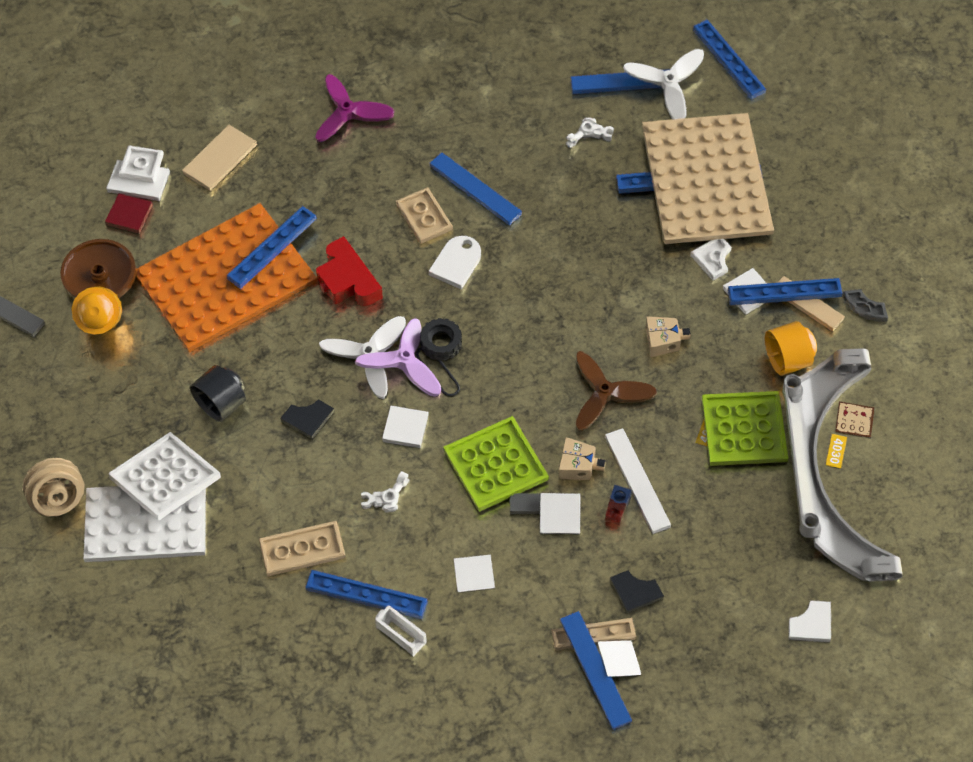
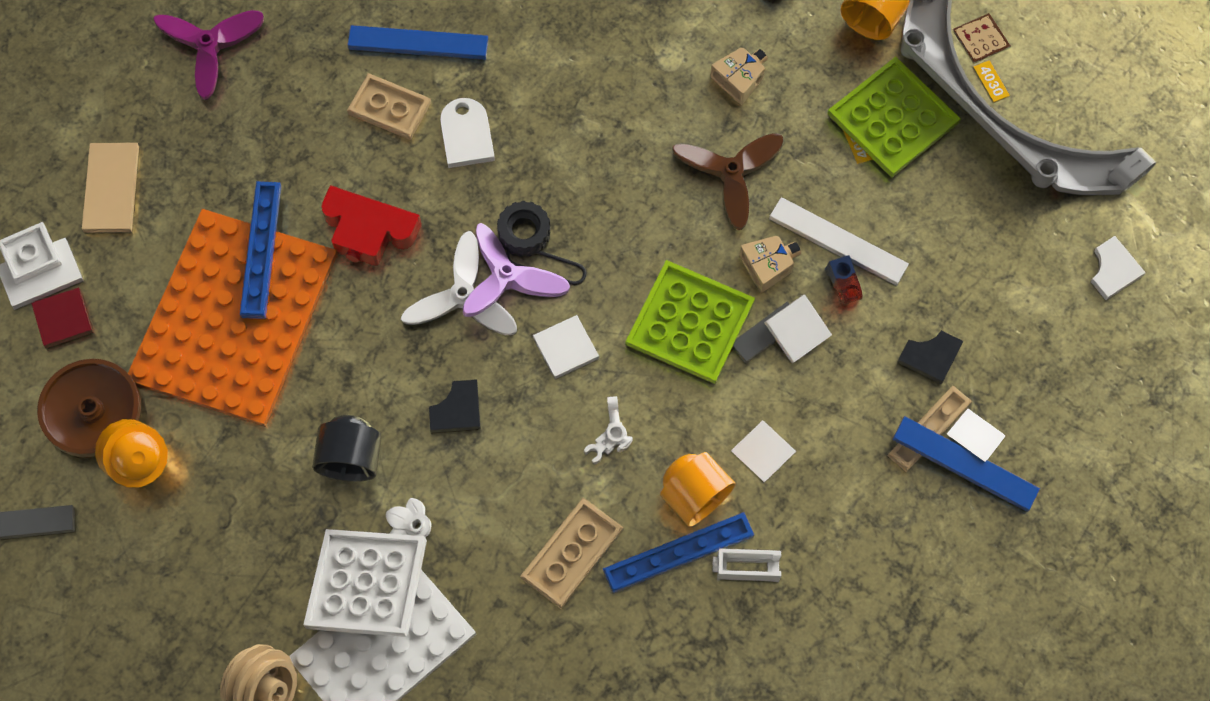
camera: 40 degrees left, 10 degrees up
none -> white plate [386,498,431,537]
none -> light orange piece [660,452,736,527]

